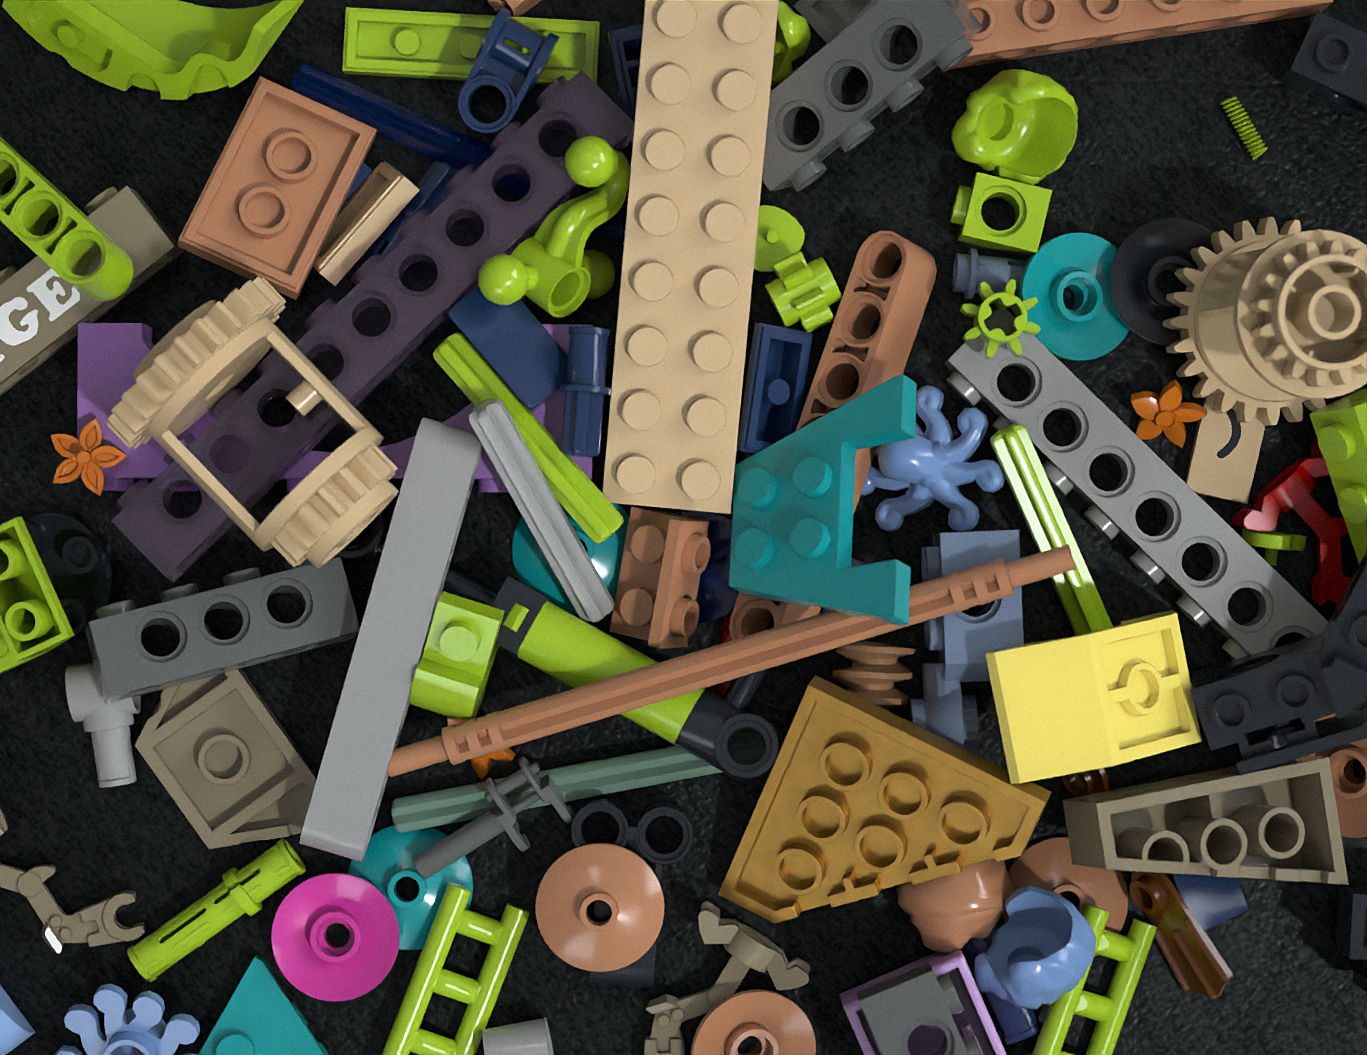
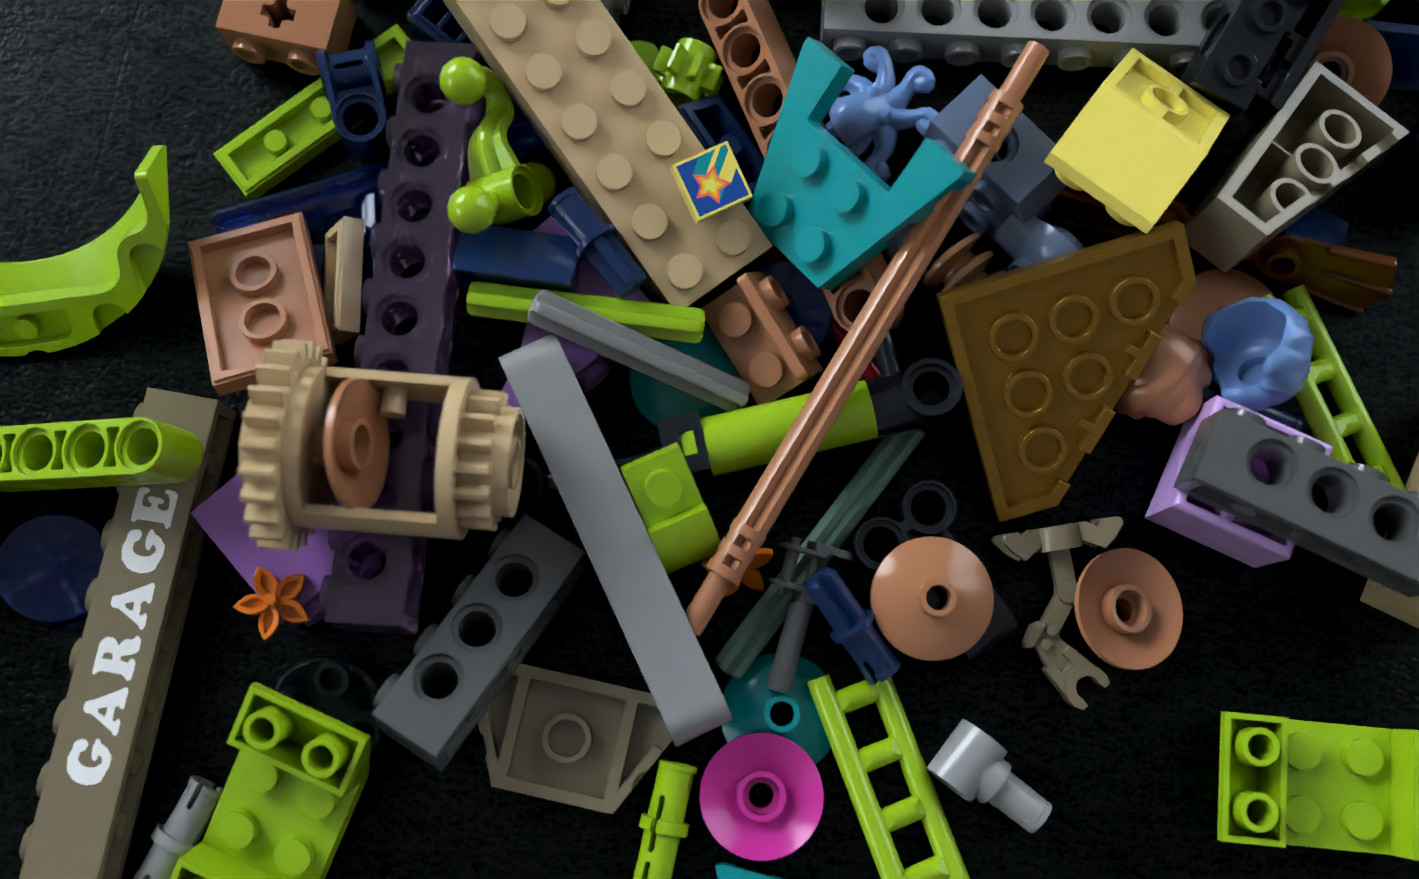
camera: 45 degrees left, 10 degrees down
light grey pin [65,662,141,788] -> none
lime axle [990,423,1113,636] -> none
none -> nougat dish [316,378,390,509]
none -> tile [670,141,753,224]
none -> dark blue axle [805,567,901,685]

